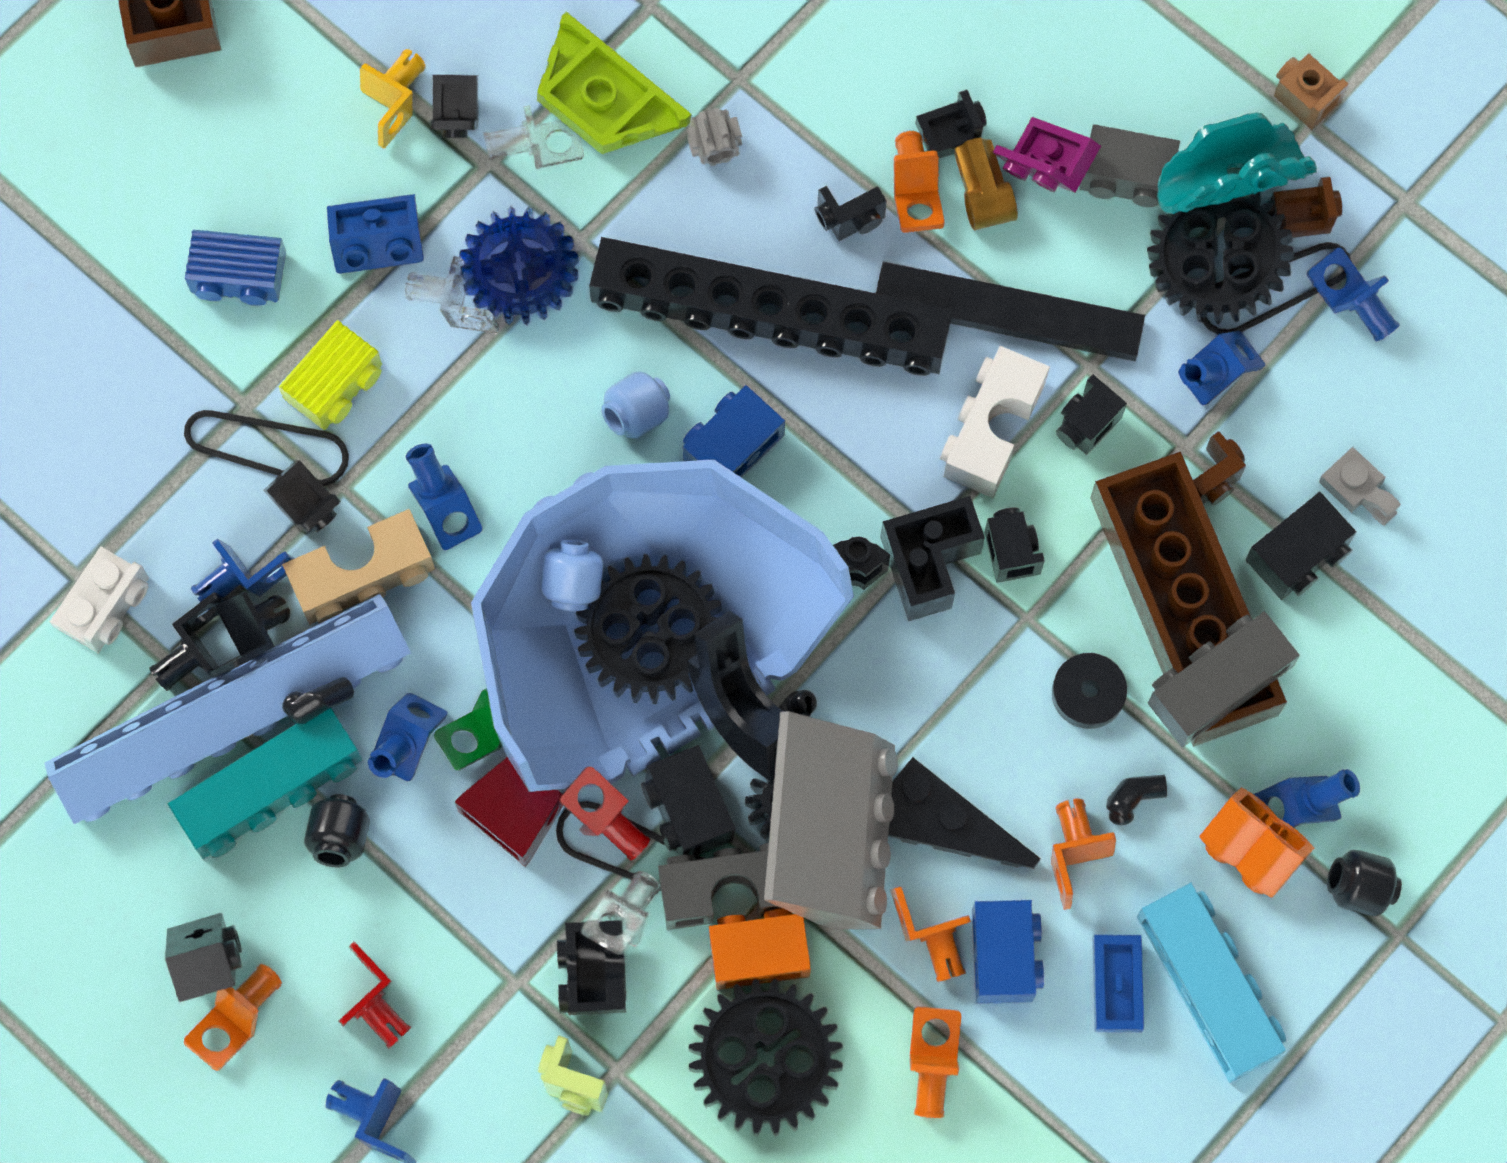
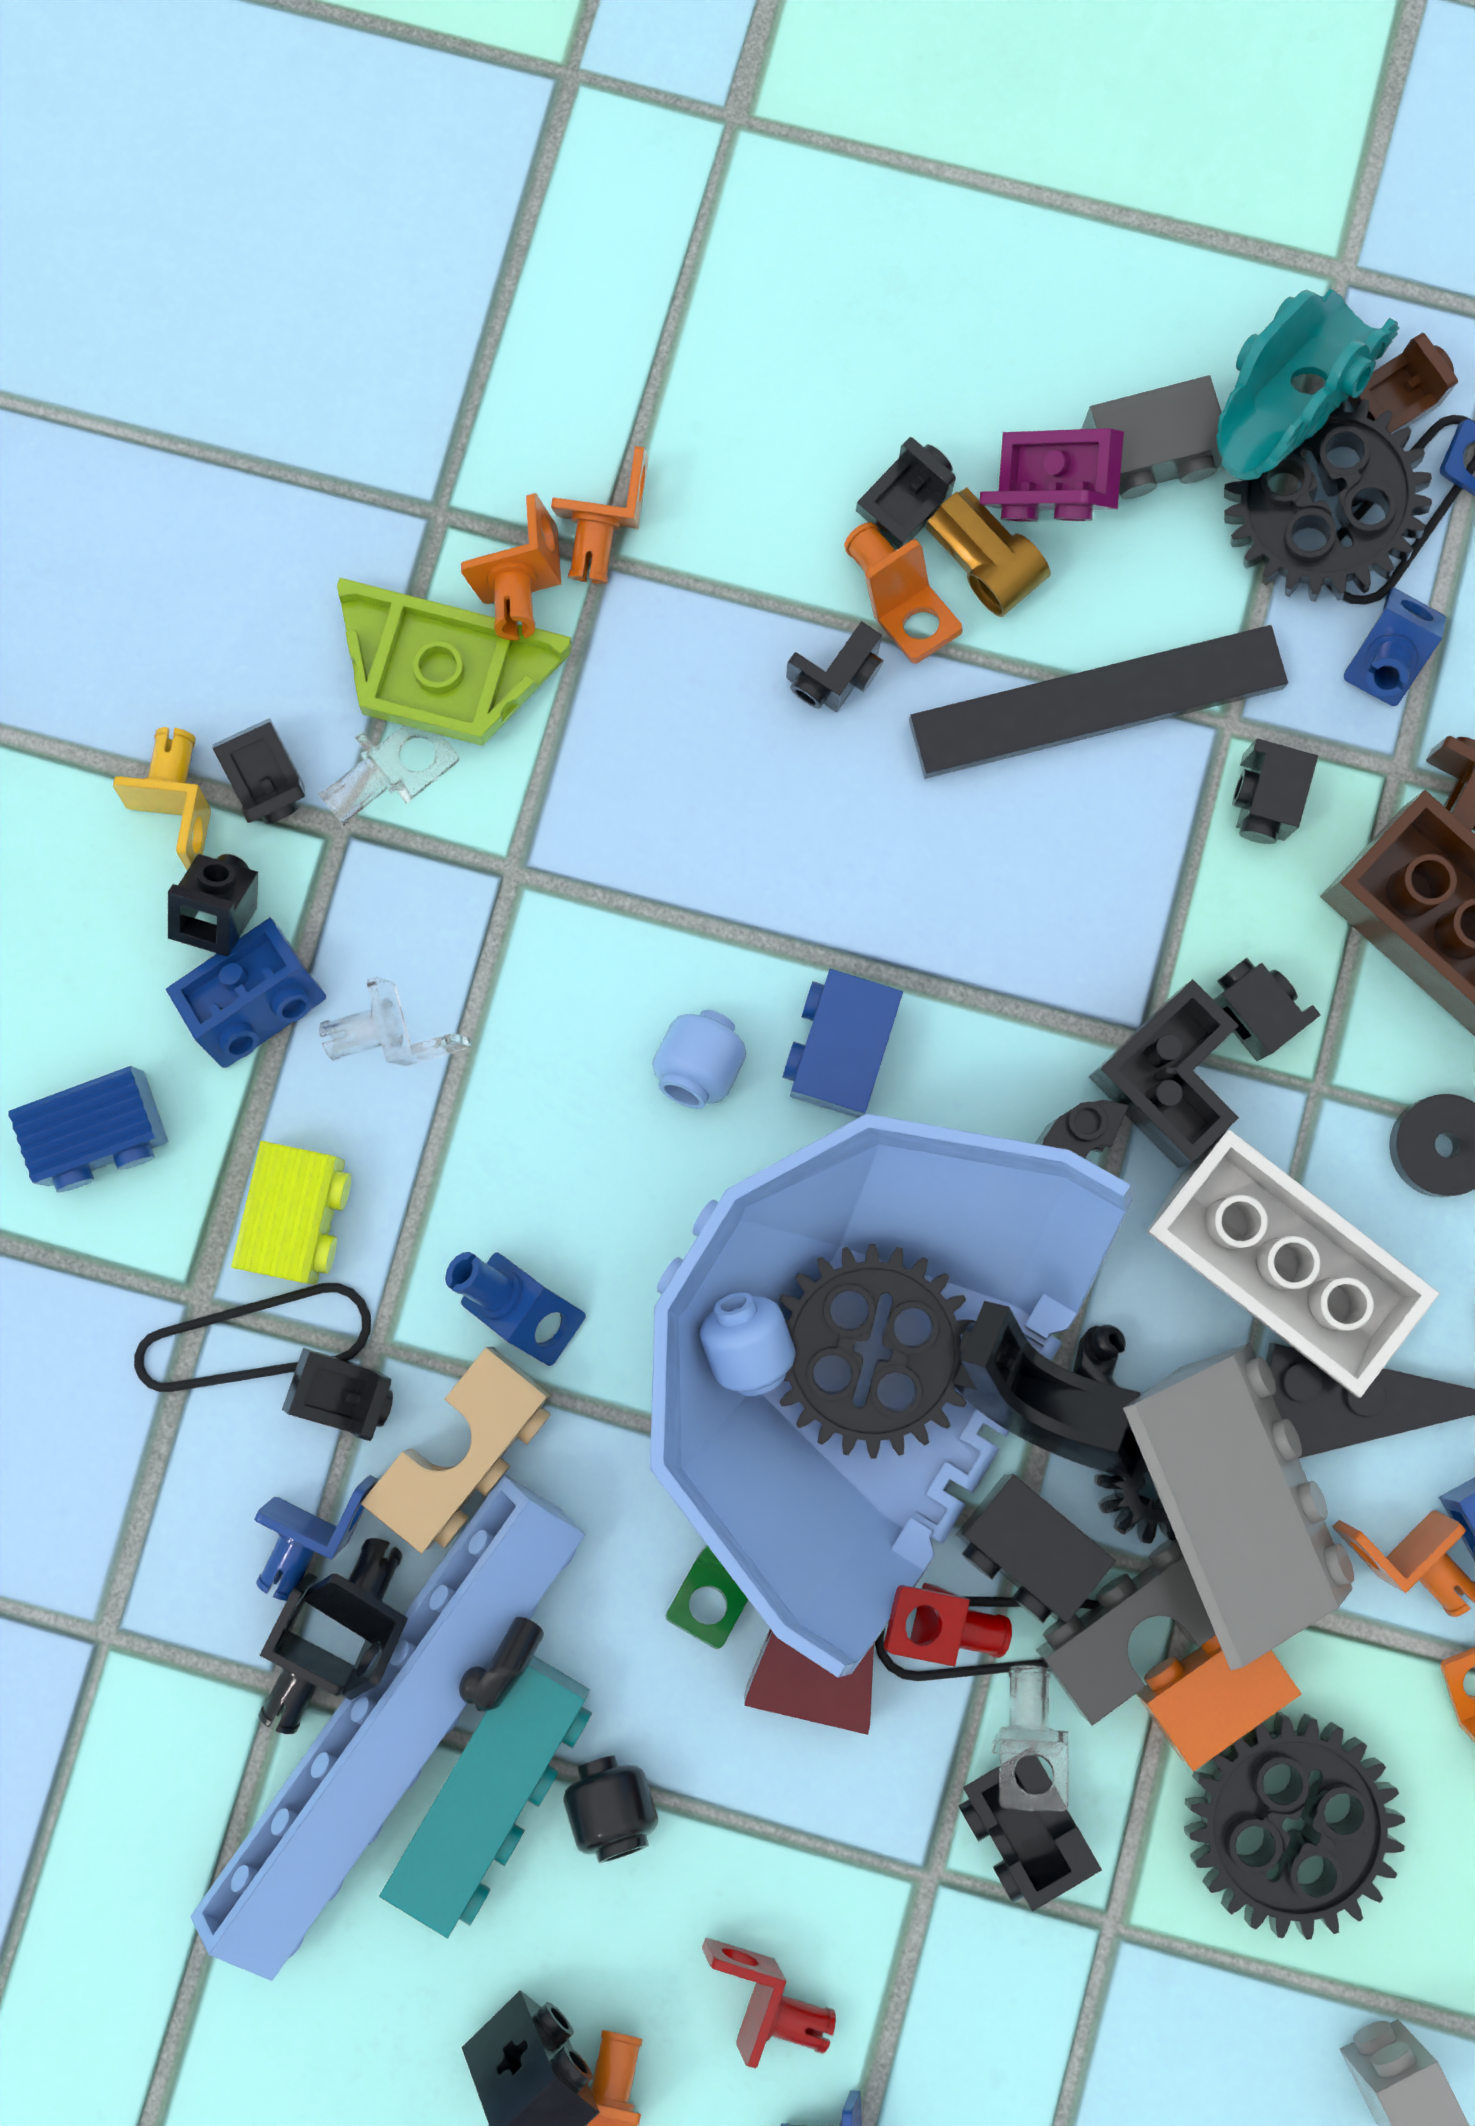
camera: 25 degrees left, 10 degrees up
white bracket [49,546,149,654] -> none
blue bracket [368,693,448,781] -> none
clear blue gear [458,206,579,326] -> none
yellowish green bracket [538,1036,608,1116] -> none
black brick [589,237,953,376] -> none
light grey gear [687,108,742,166] -> none
white arch [940,346,1050,498] -> none
medium nougat brick [1274,53,1349,130] -> none
none -> black brick [168,854,258,957]
none -> orange bracket [461,493,561,641]
none -> orange bracket [551,446,648,584]
none -> white slope [1147,1129,1440,1398]

